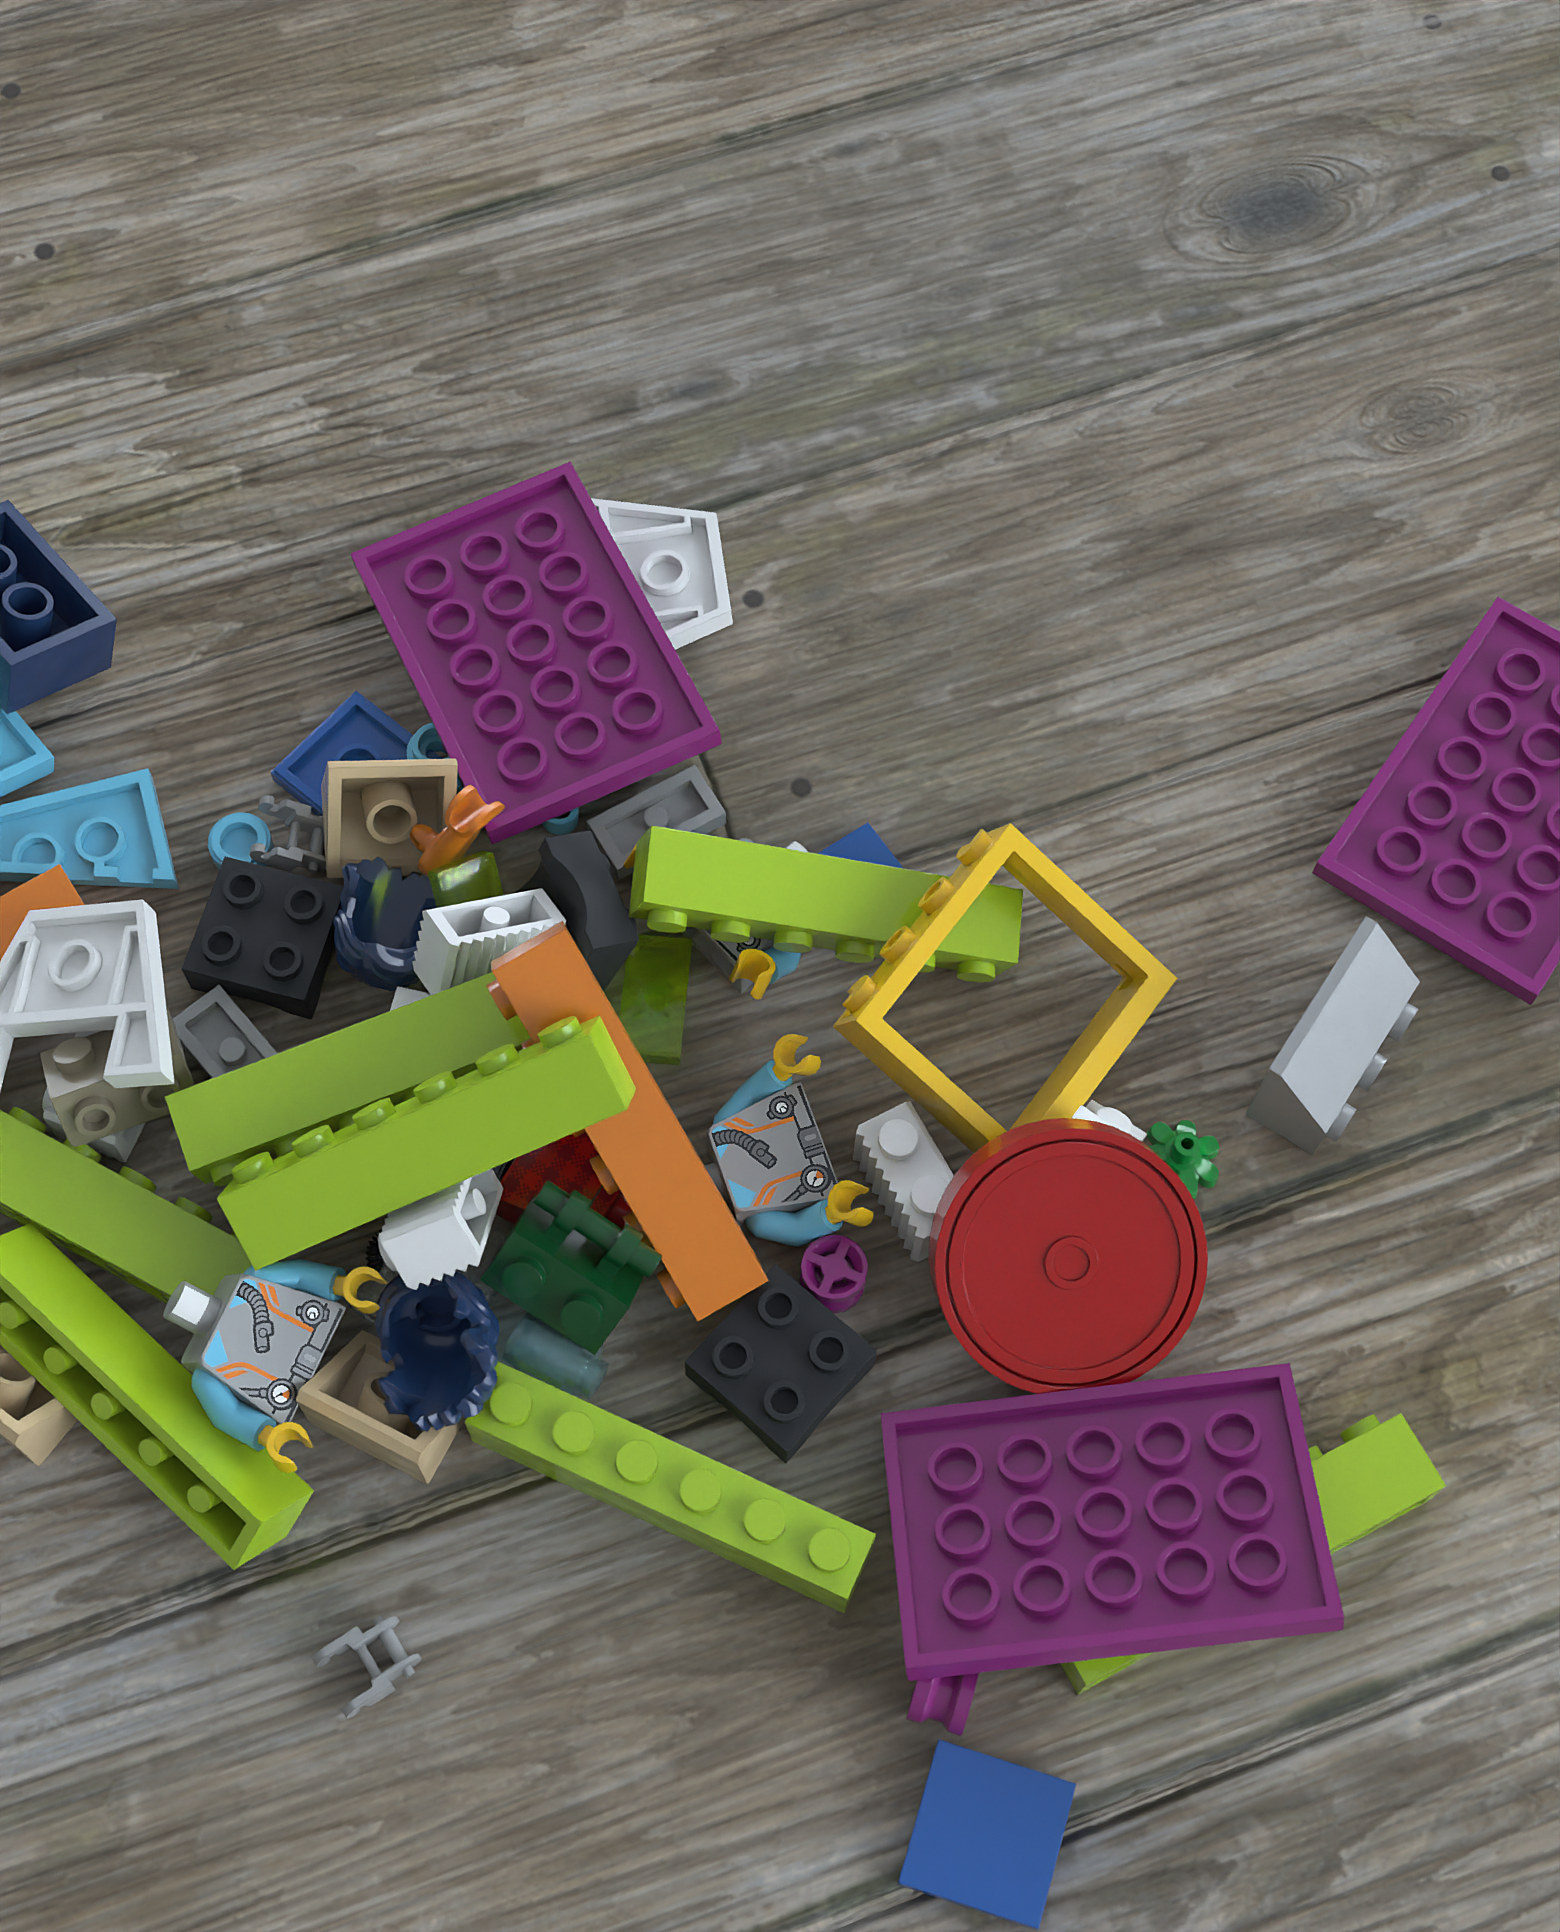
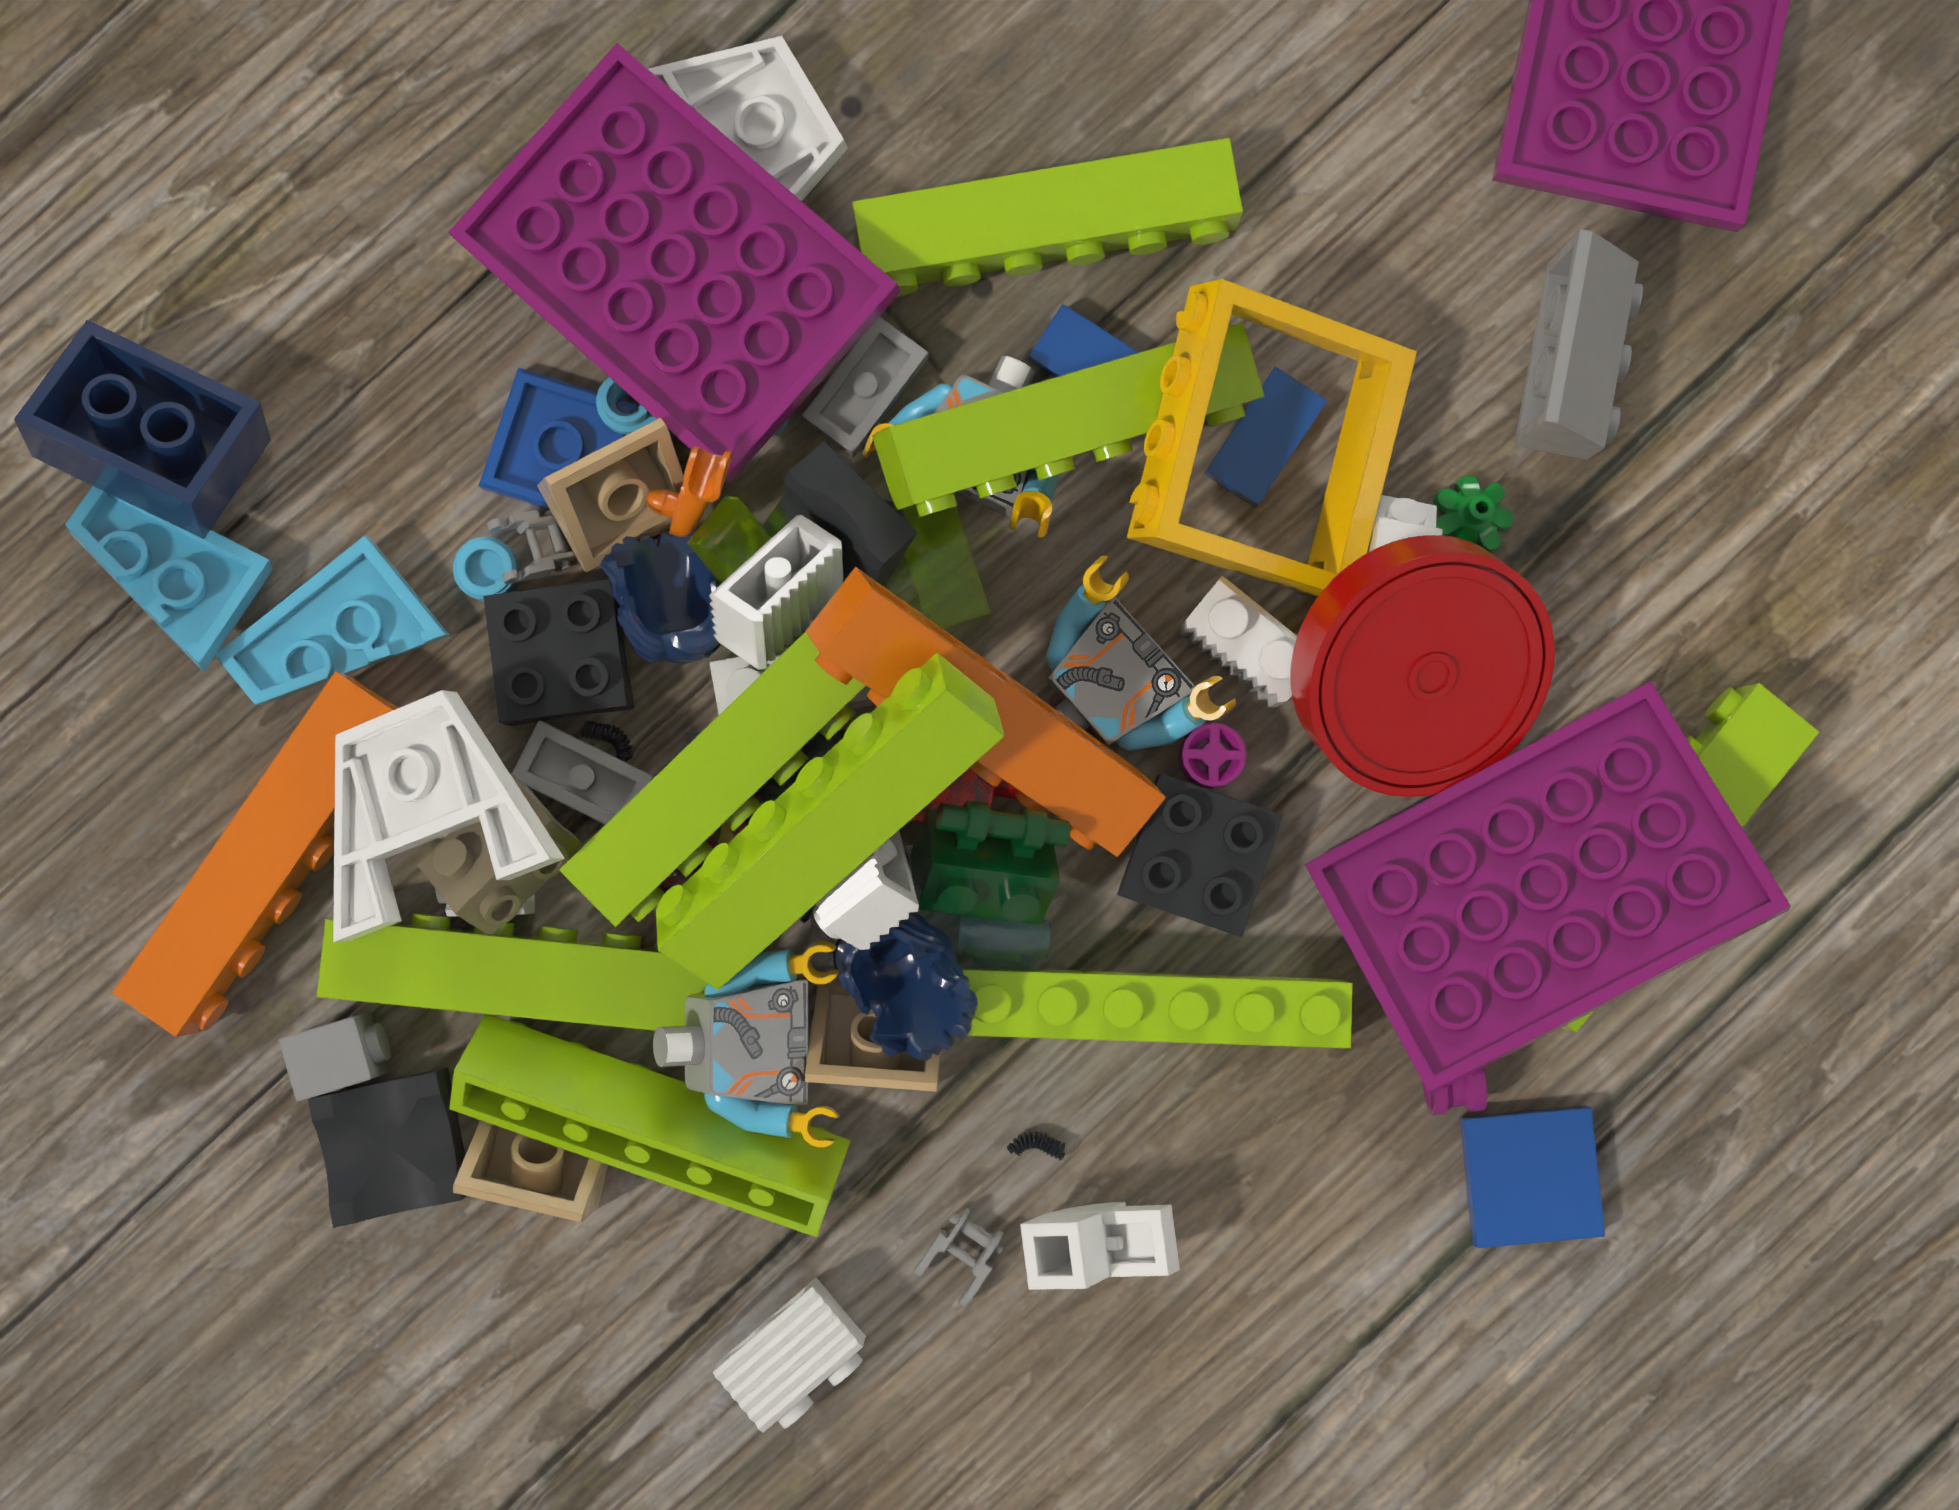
camera: 20 degrees left, 20 degrees up
none -> black leg [581,720,633,760]
none -> white brick [713,1277,866,1433]
none -> lime brick [852,138,1243,297]
none -> black leg [1007,1130,1065,1161]
none -> white brick [1020,1202,1180,1290]
none -> blue tile [1204,366,1328,508]

